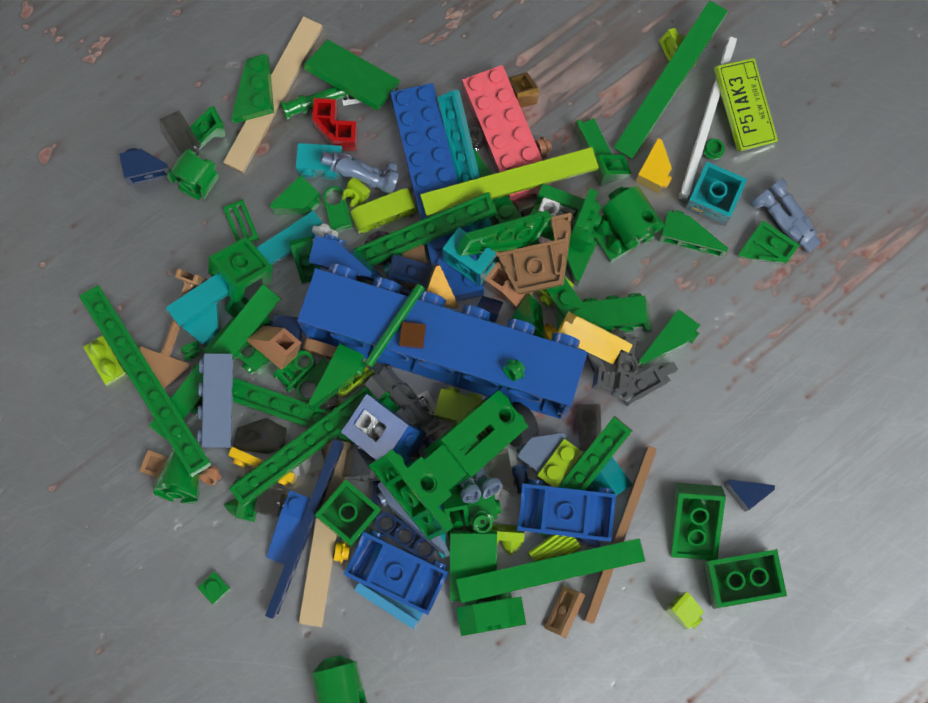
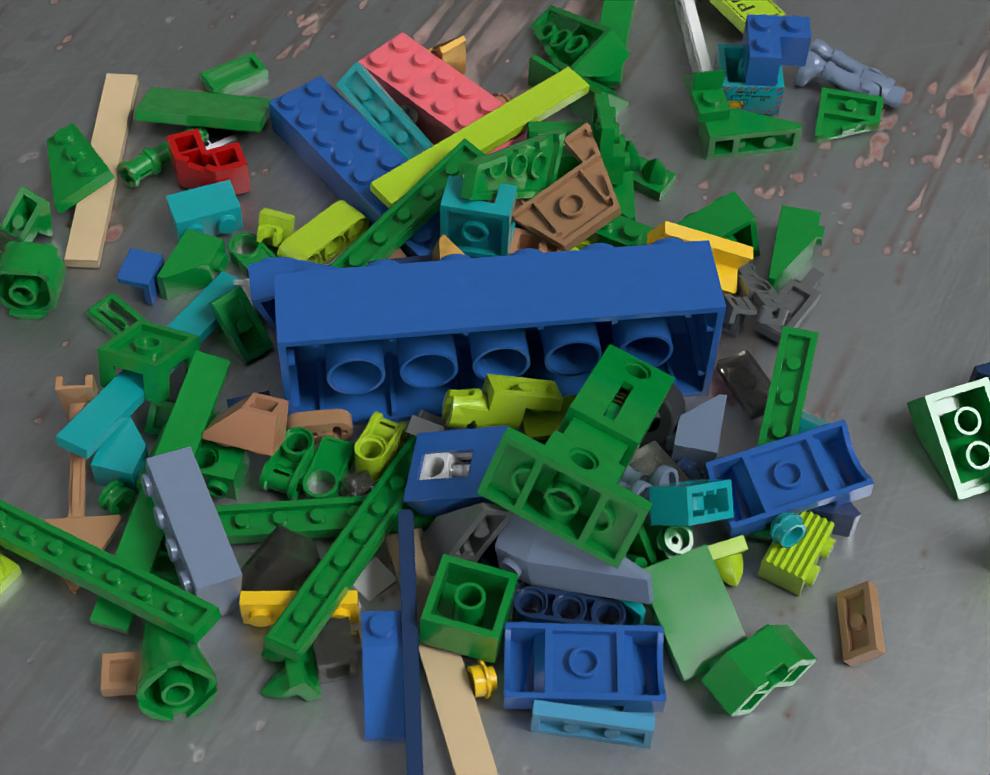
camera: 25 degrees left, 25 degrees down
nougat plate [199,465,221,485] -> none
green slope [308,343,366,411] -> none
sand blue piece [320,151,399,194] -> none
green bar [364,284,425,367] -> none
reddish brown tile [399,322,426,349] -> none
green tile [456,538,645,603] -> none
green plate [503,359,525,382] -> none
lime brick [536,438,583,487] -> none
medium nougat tile [583,446,657,624] -> none
green cylinder [602,186,666,251] -> none
yellow slope [636,138,672,194] -> none
green plate [703,138,725,160] -> none
none -> blue panel [117,248,164,305]
none -> green tile [199,52,269,94]
none -> lime plate [442,373,564,431]
none -> green wedge [530,5,631,77]
none -> teal brick [649,479,734,526]
none -> green slope [683,69,731,123]
none -> blue brick [742,14,811,87]
none -> teal plate [770,512,806,548]

